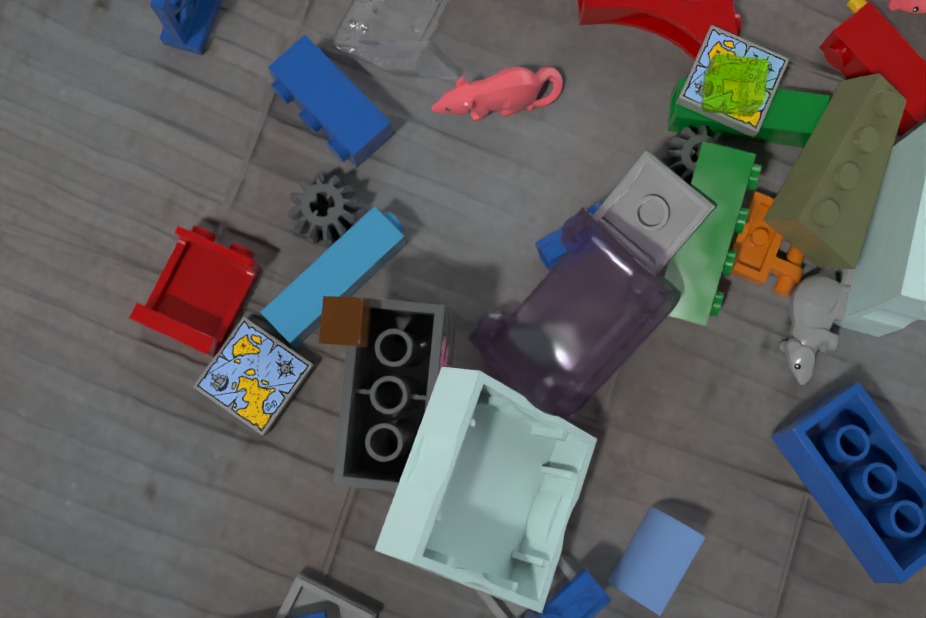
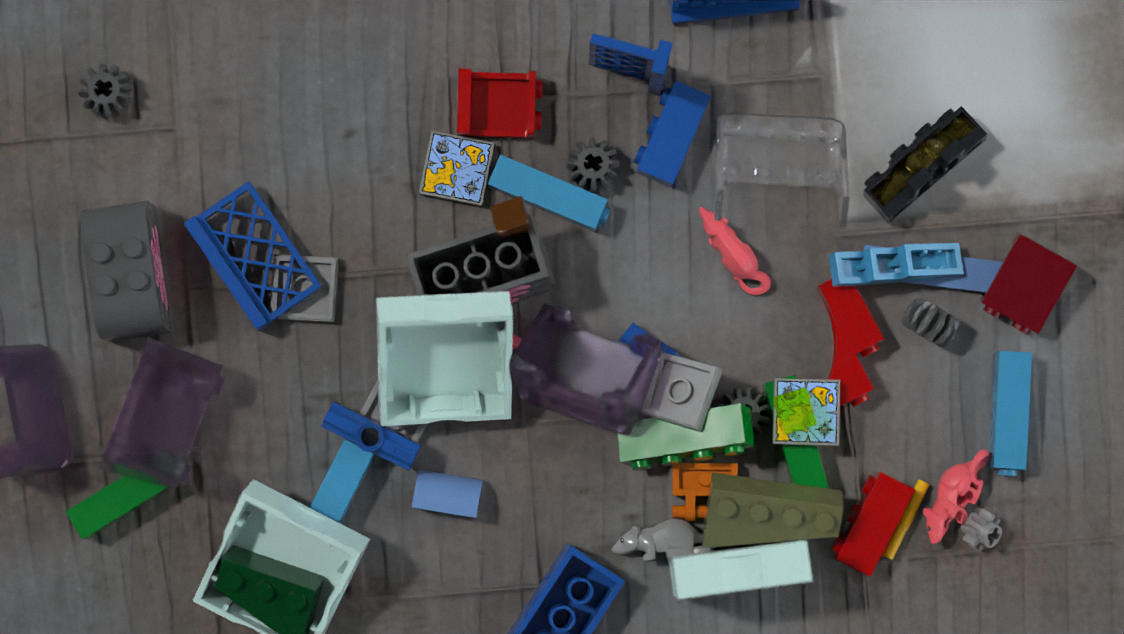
camera: 75 degrees right, 5 degrees up
none -> blue fence [589,33,673,95]

